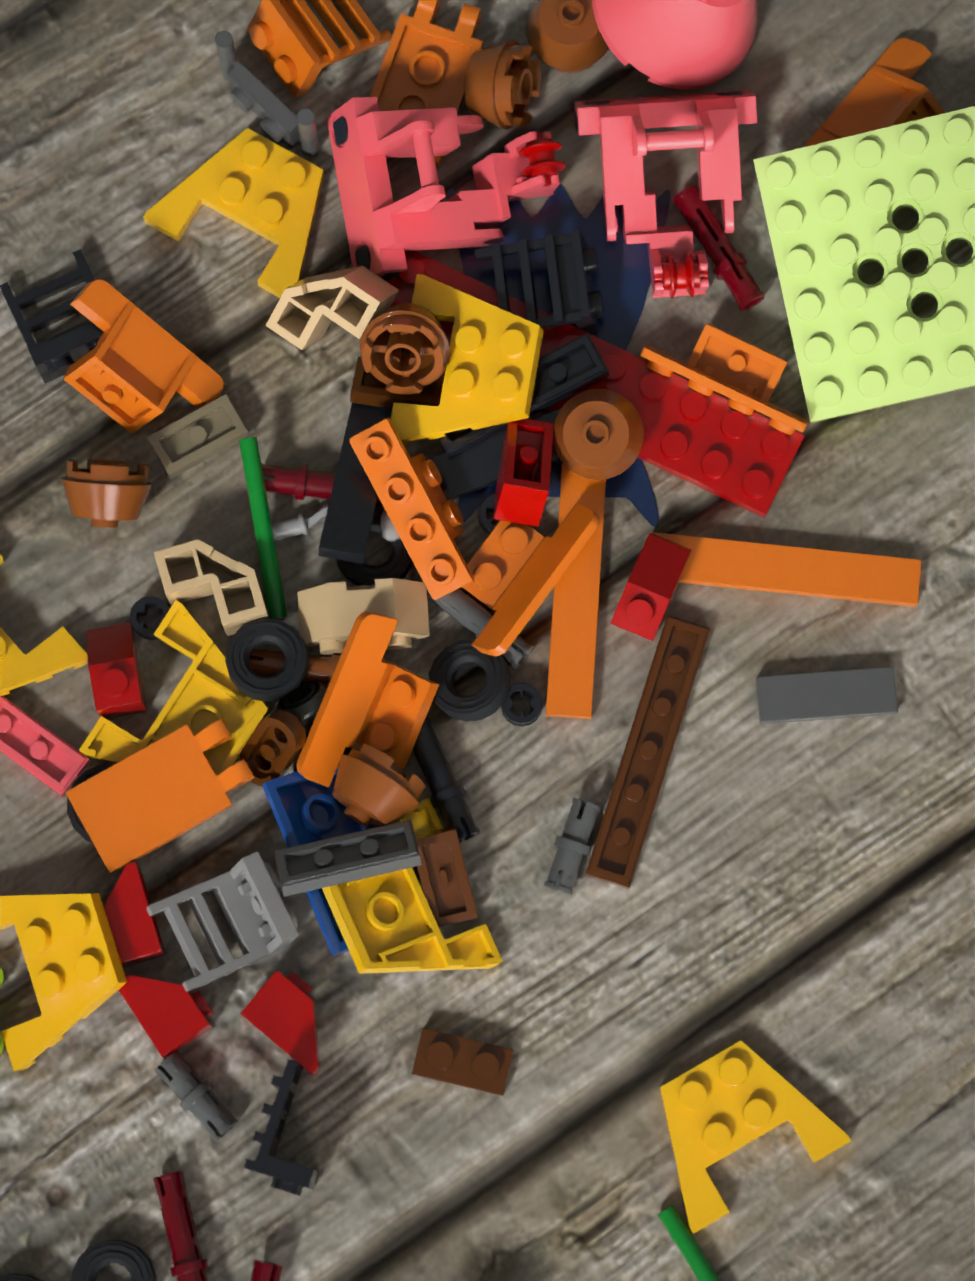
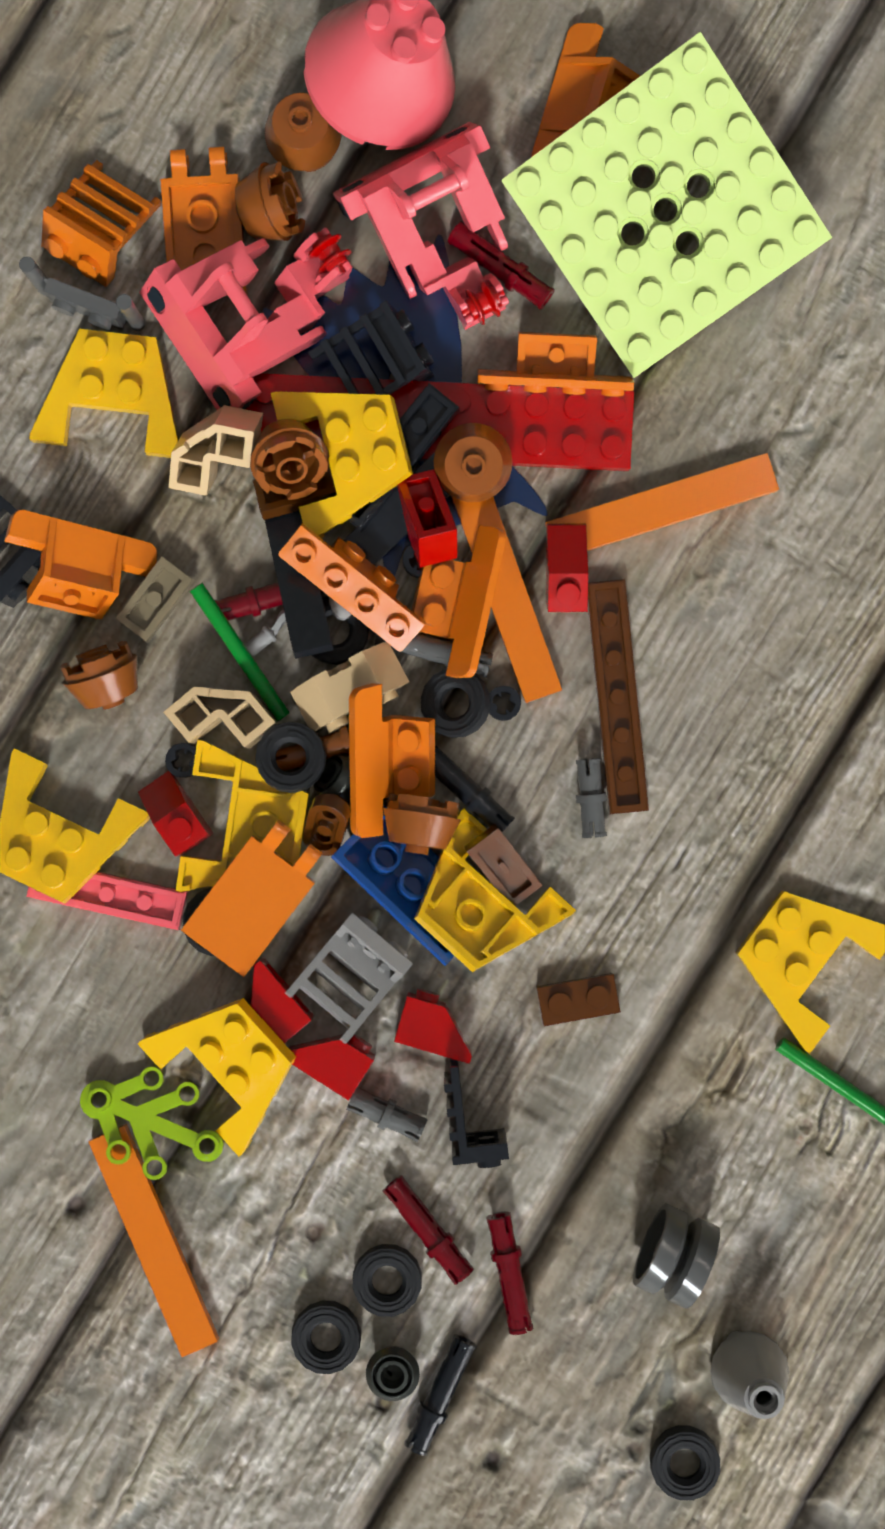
camera: 15 degrees left, 10 degrees up
dark grey tile [274,819,422,897] -> none
dark grey tile [756,667,898,724] -> none

